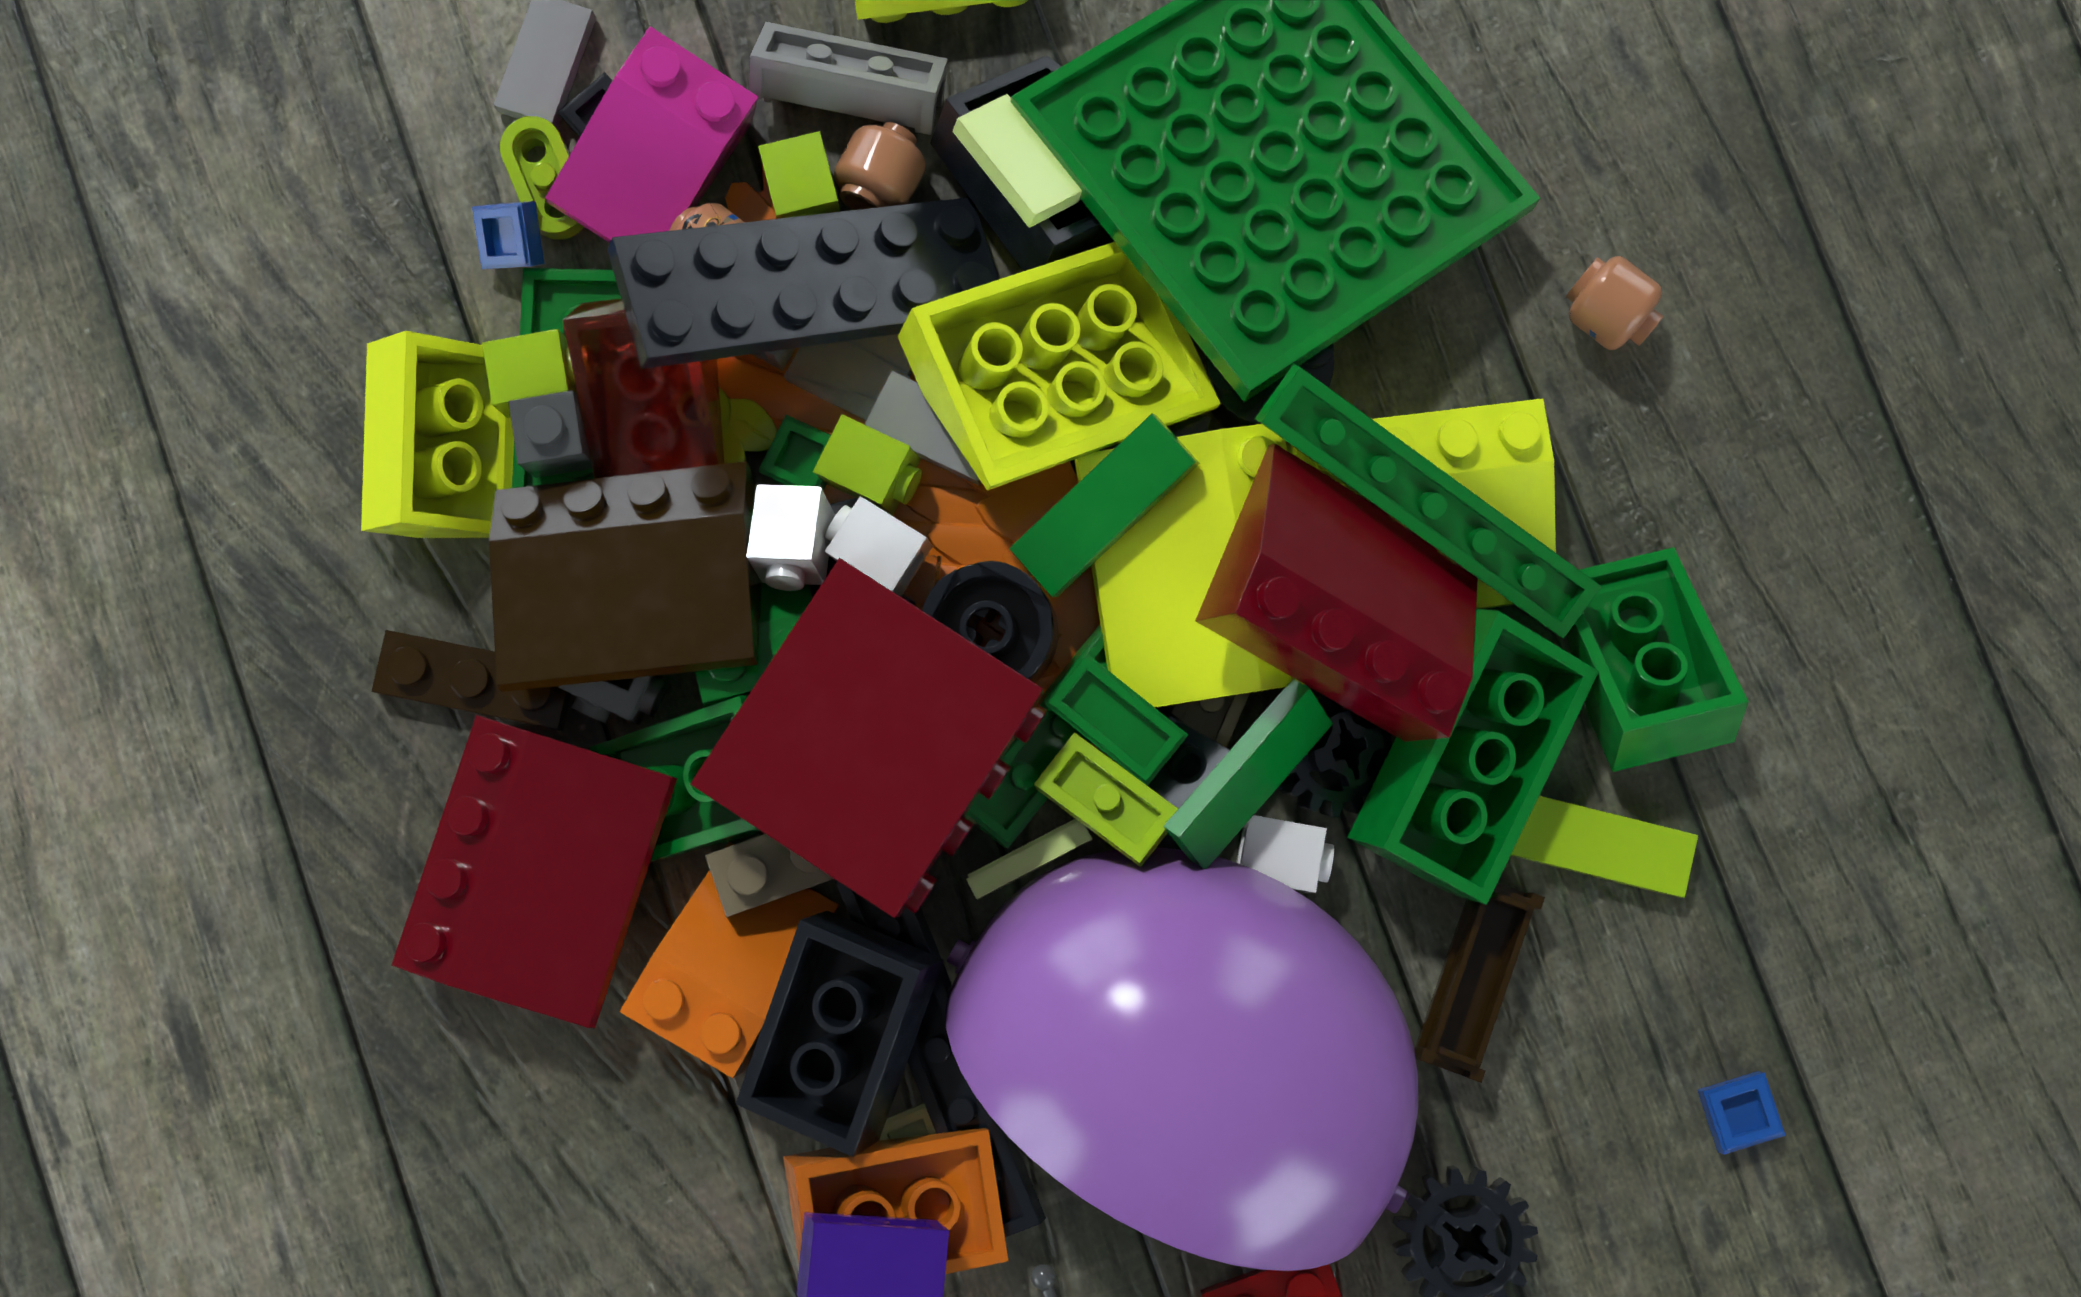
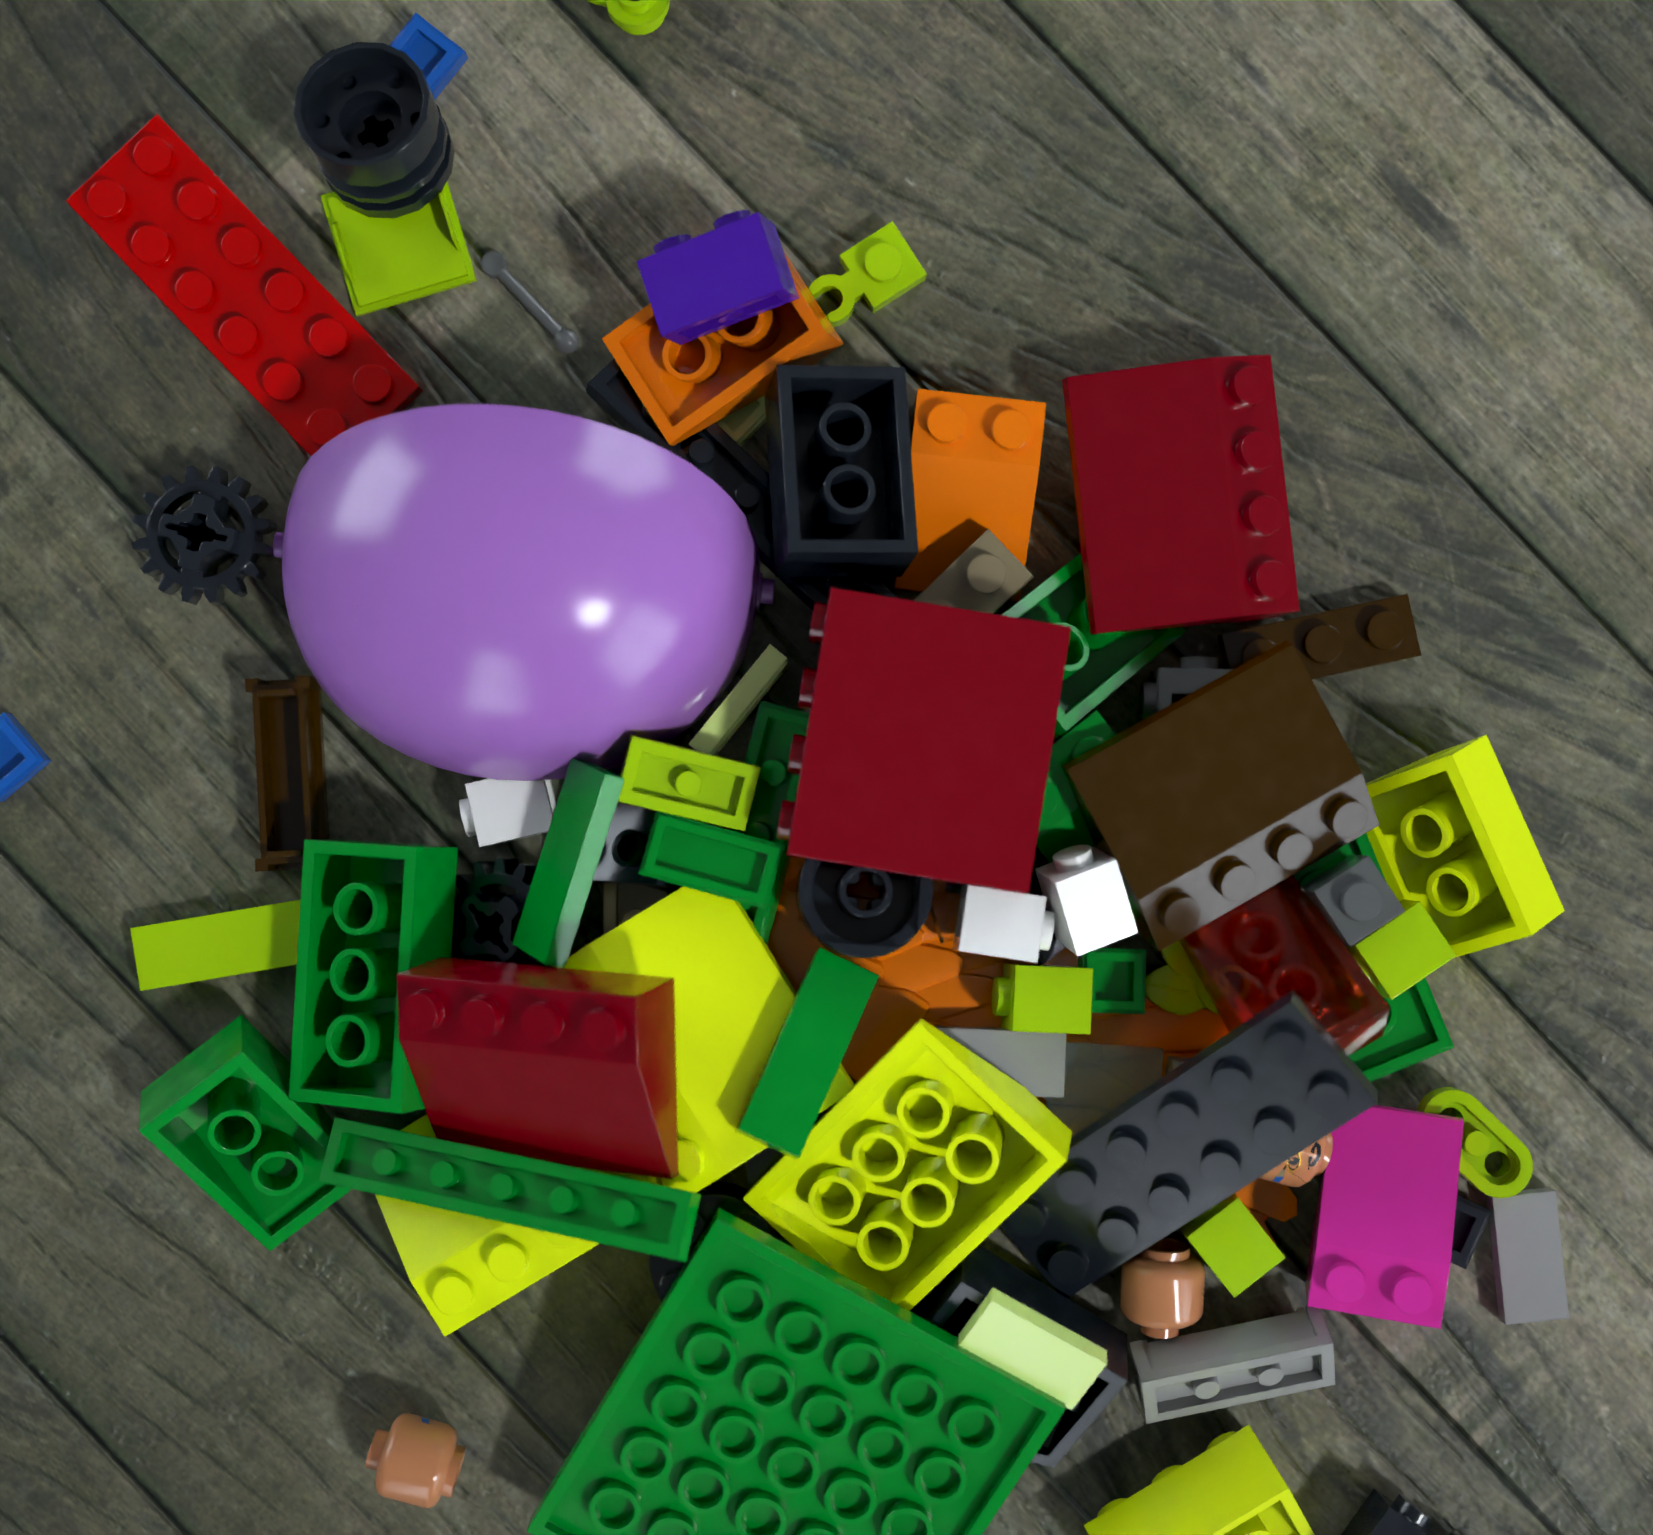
camera: 150 degrees right, 5 degrees up
blue tile [472,201,545,269] -> none
none -> lime plate [808,221,927,327]

